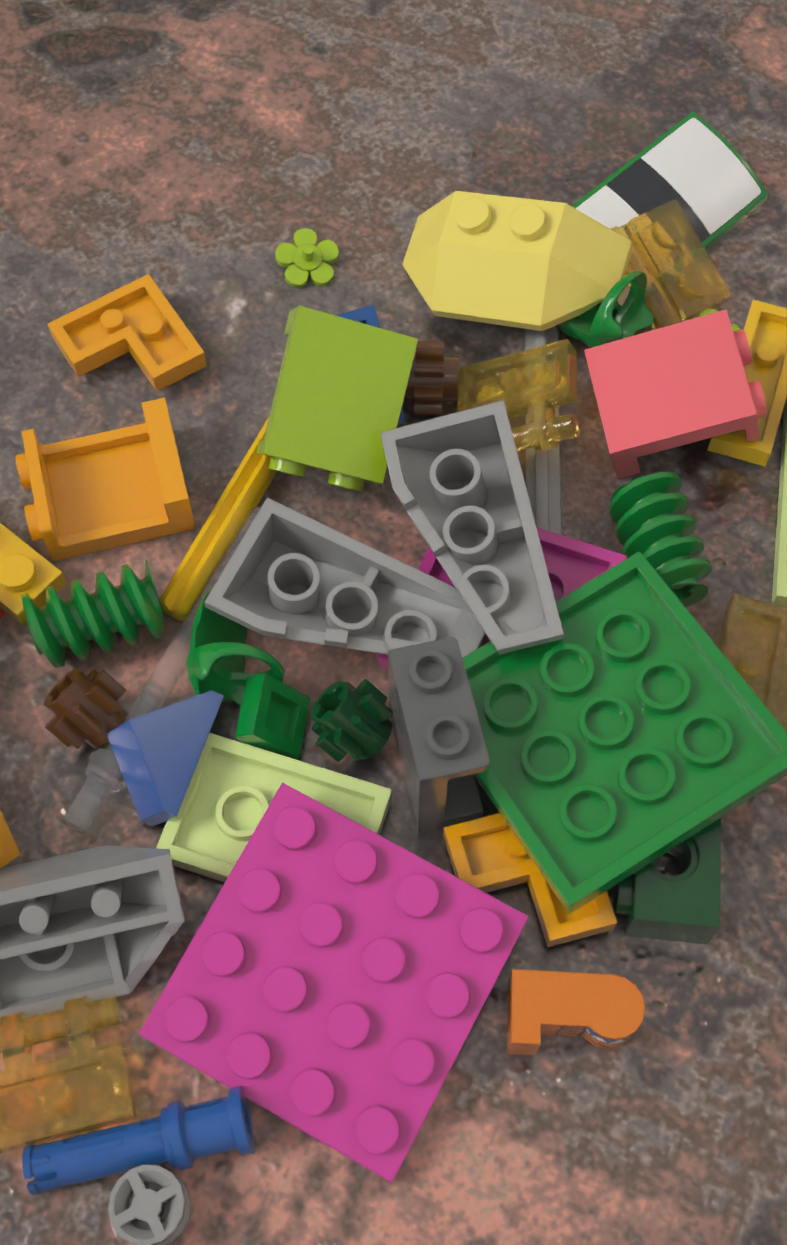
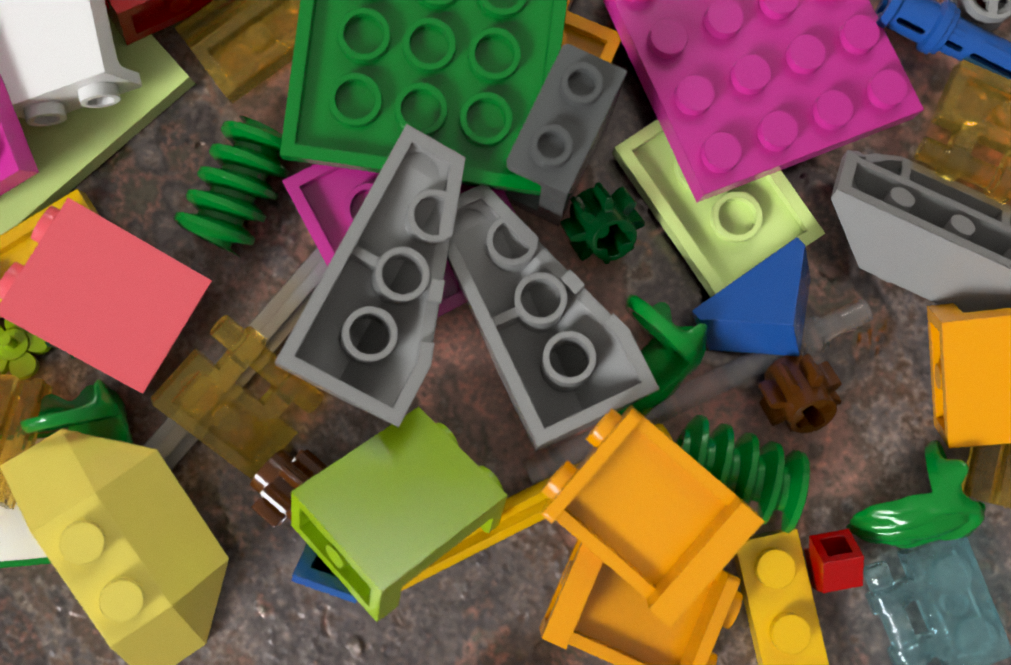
camera: 145 degrees left, 20 degrees up
green plate [235,673,310,759] -> none
none -> light orange panel [541,404,764,628]

